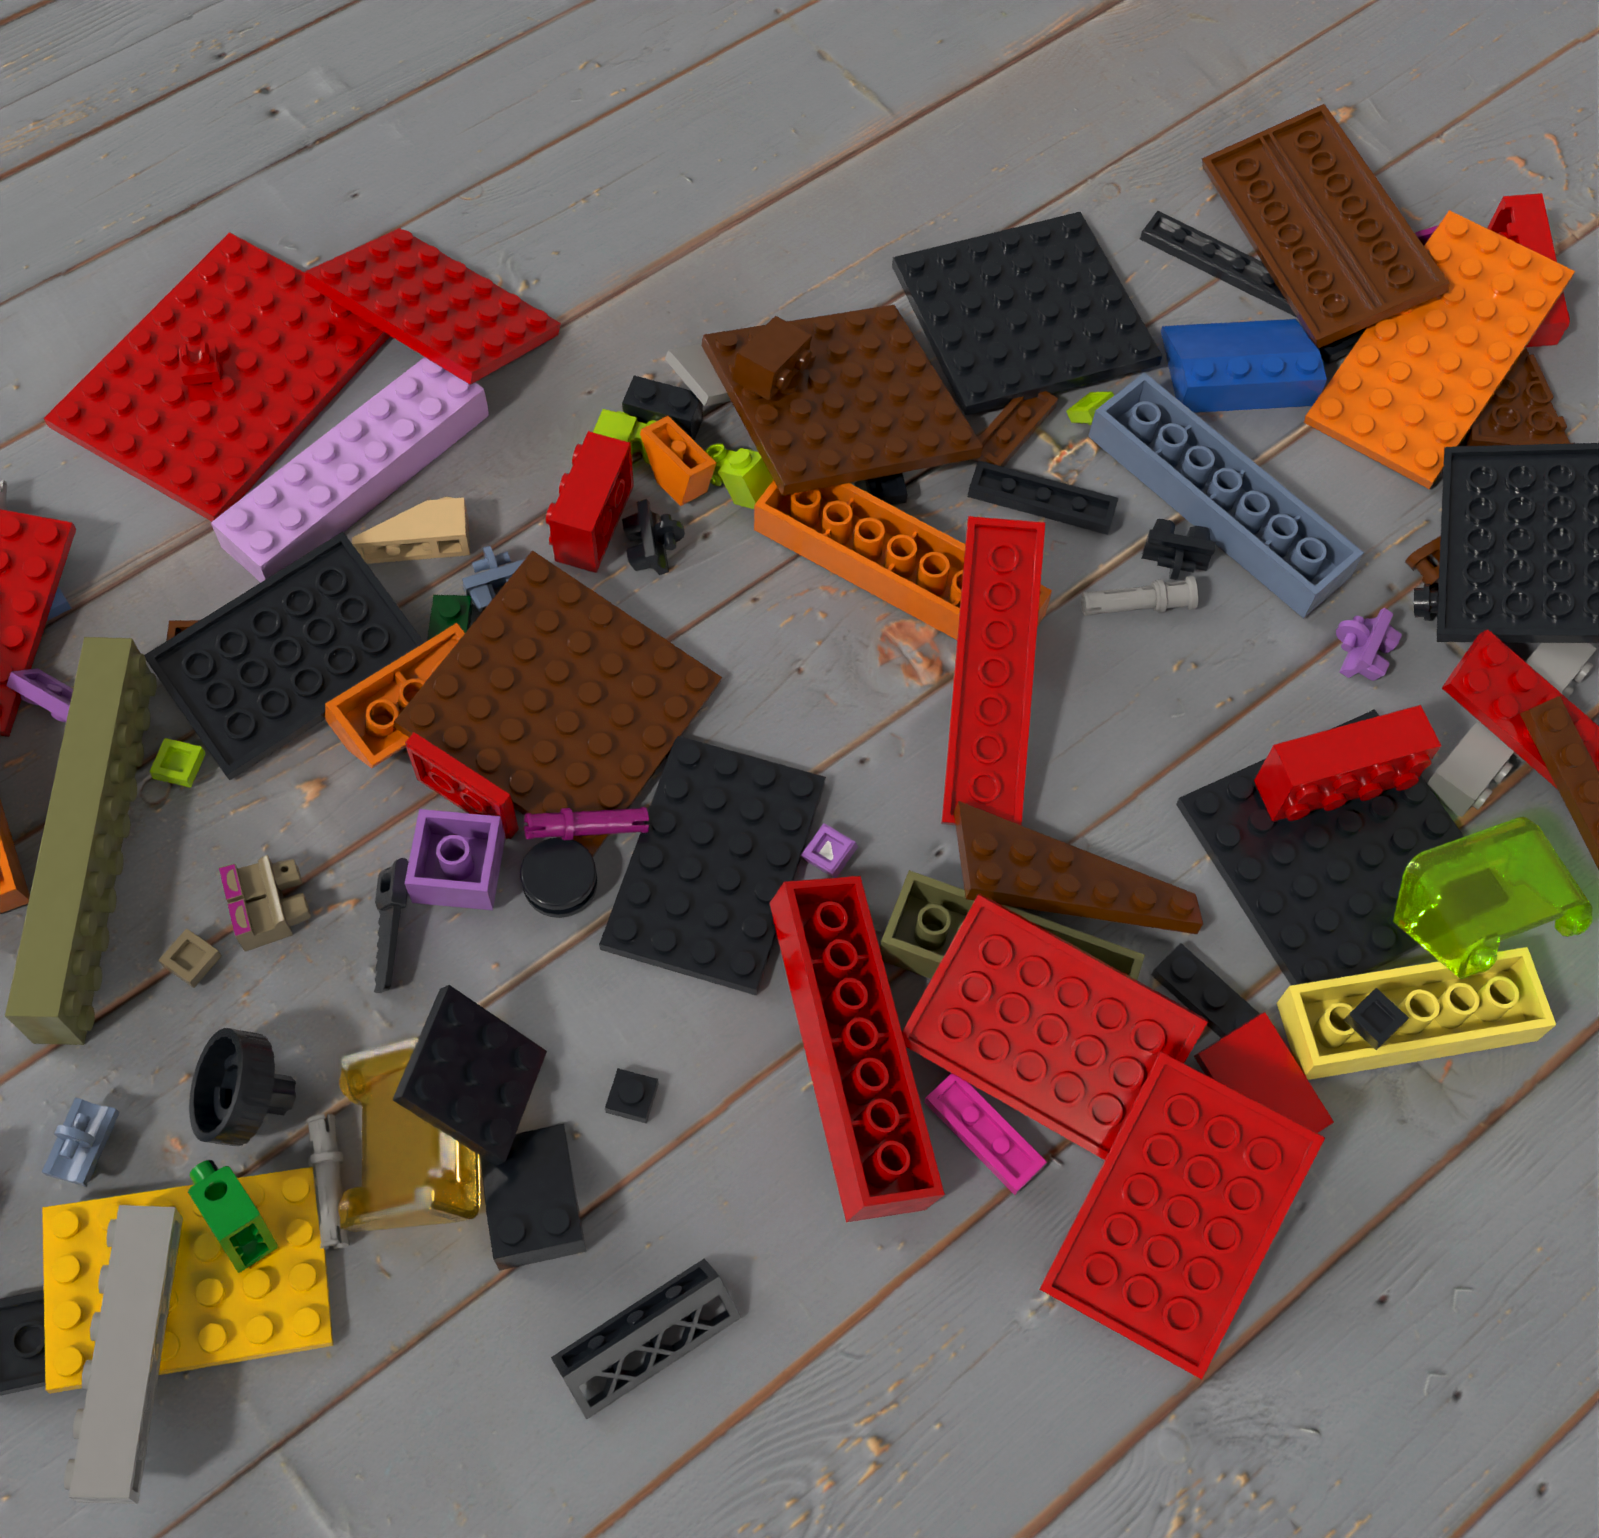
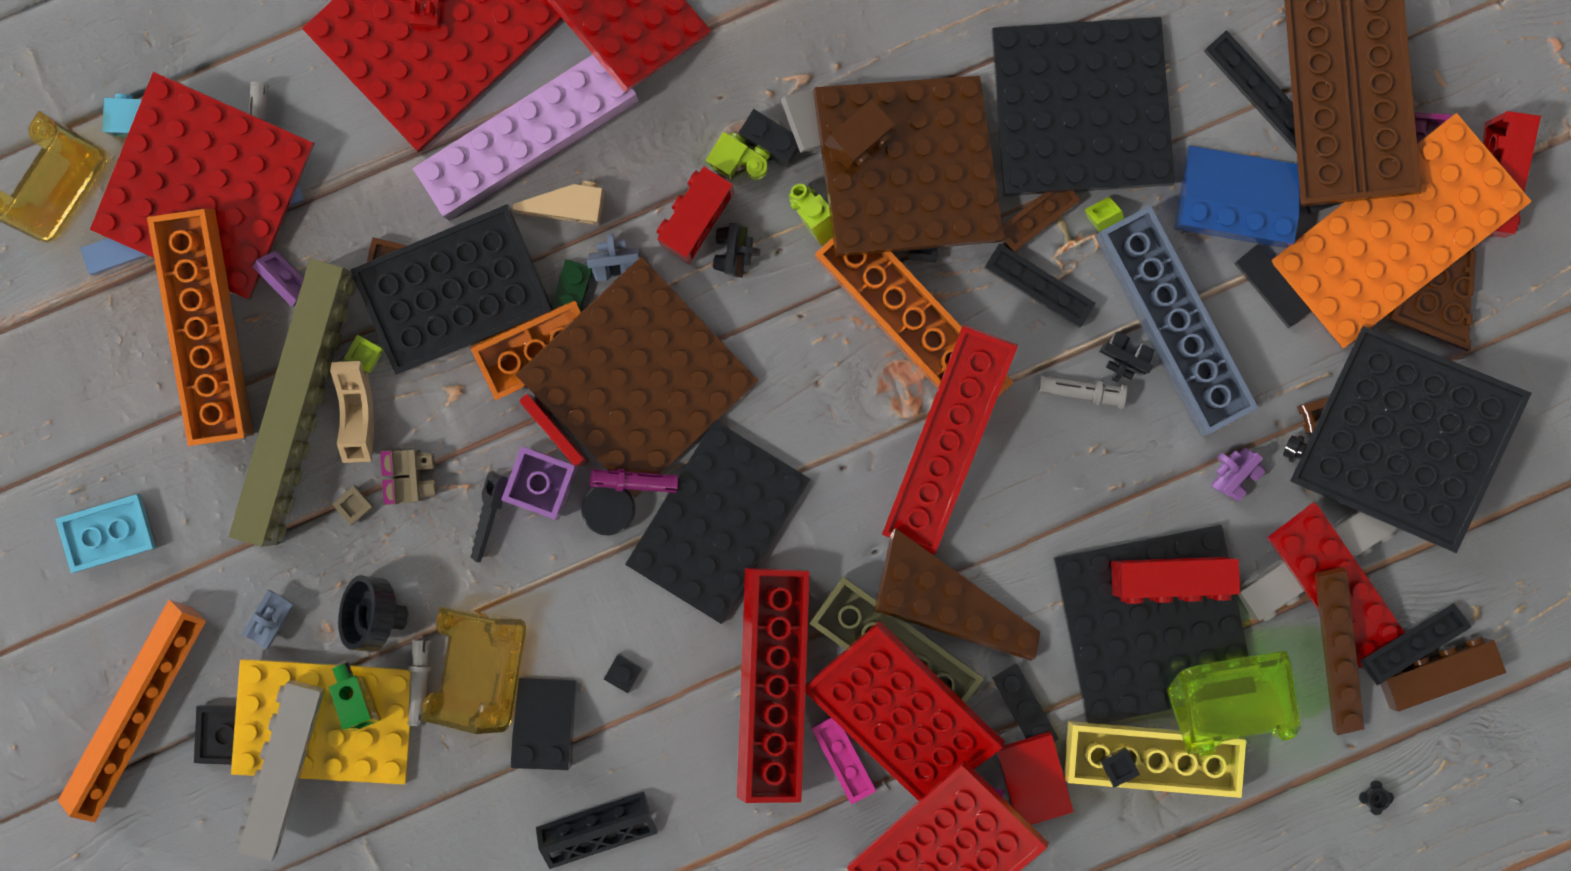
camera: 25 degrees right, 25 degrees up
black plate [392,985,547,1165] -> none
orange slope [640,416,716,506] -> none
medium lavender tile [801,823,858,878] -> none
none -> tan arch [330,361,374,463]
none -> black tile [1234,244,1311,328]

